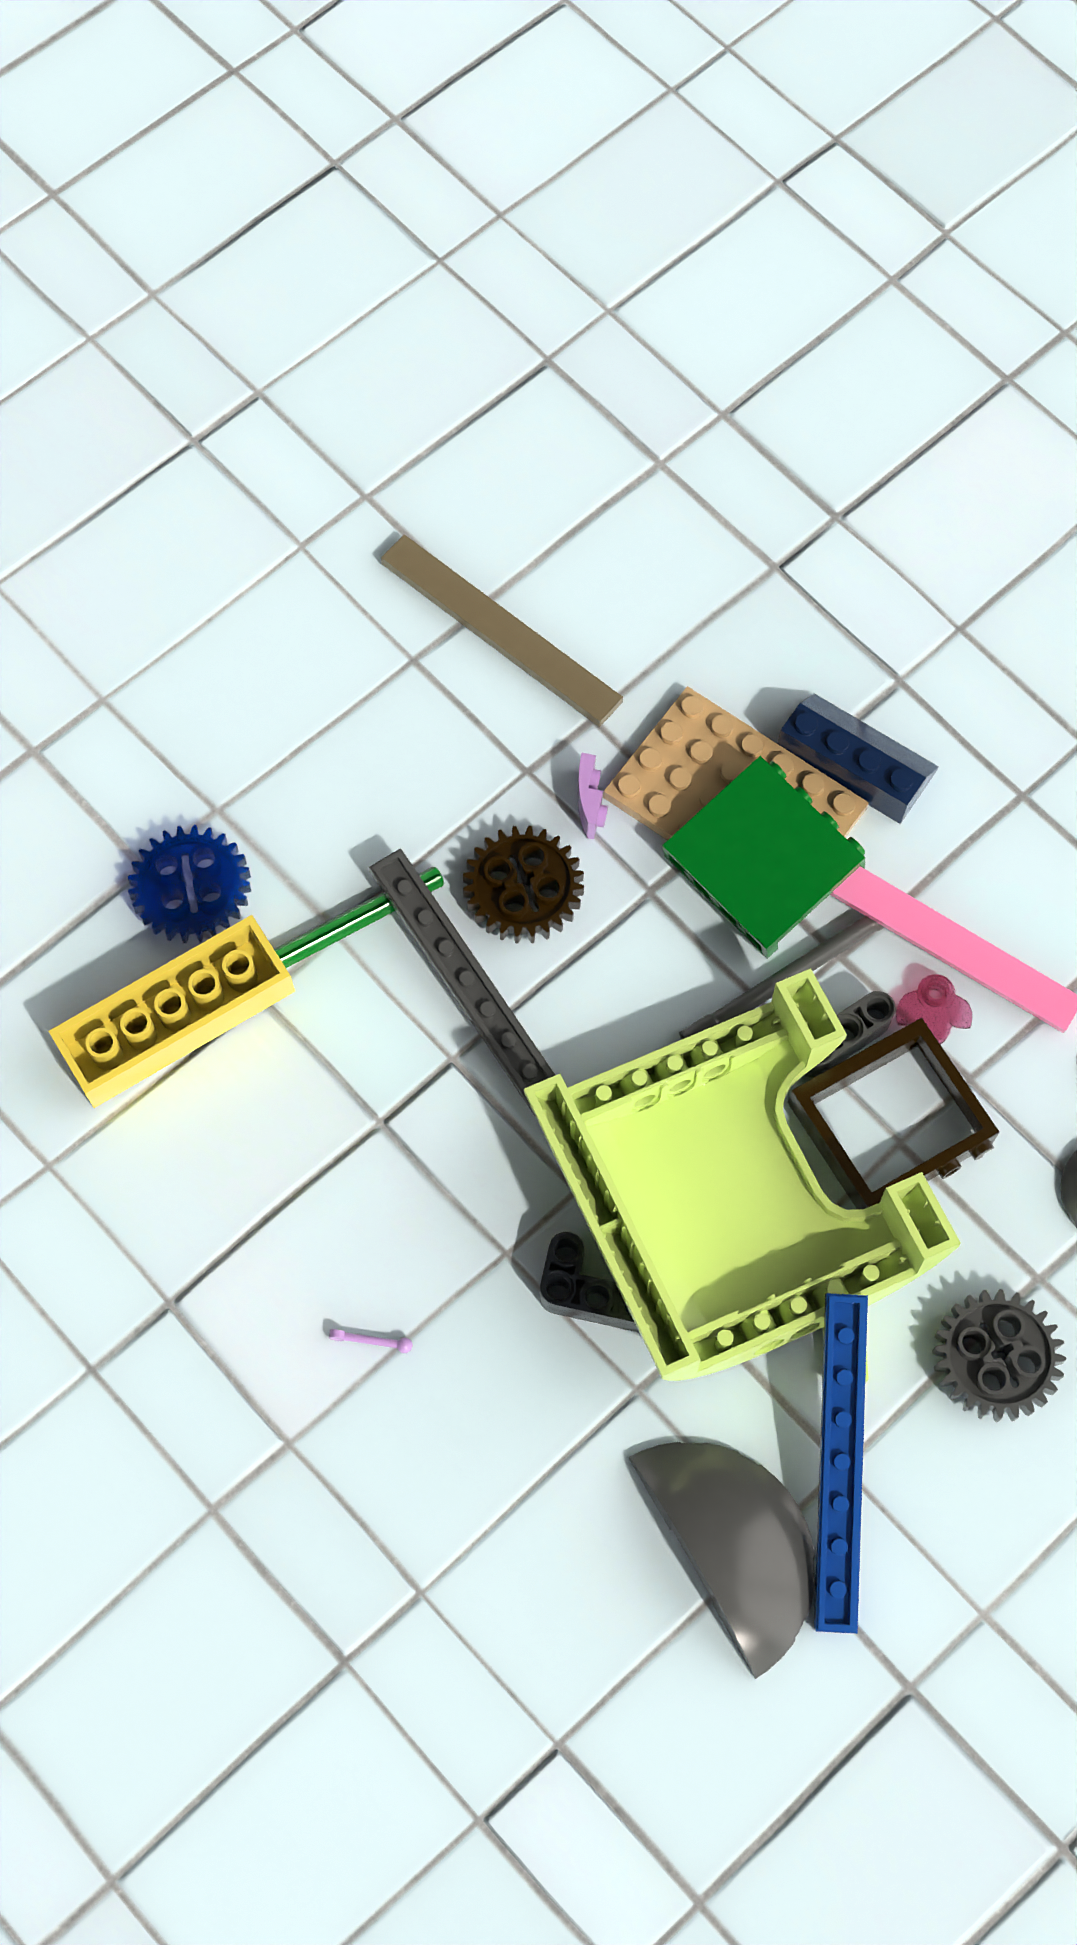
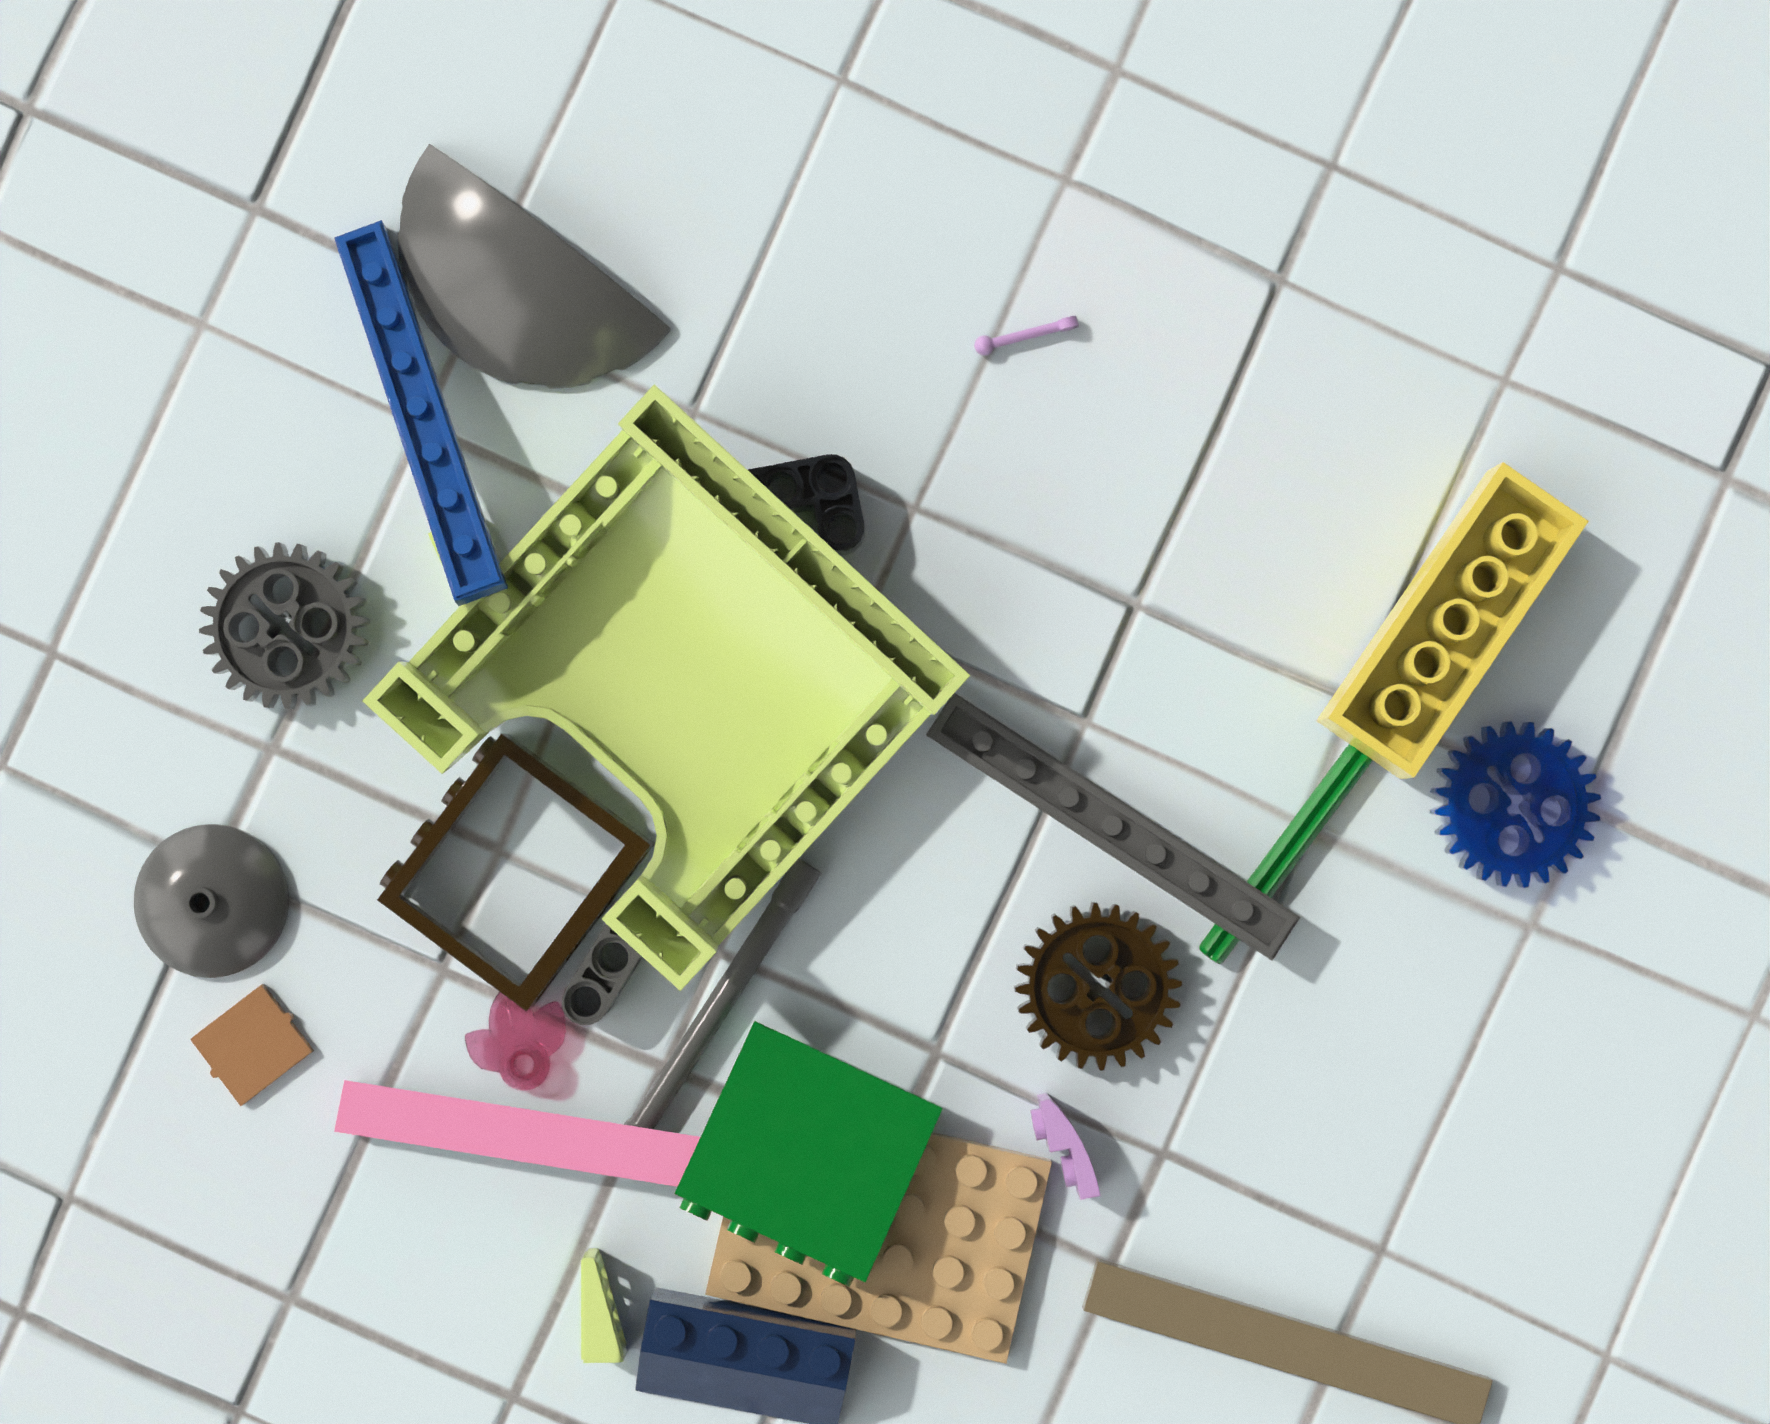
camera: 155 degrees right, 20 degrees up
none -> yellowish green slope [581,1248,627,1363]

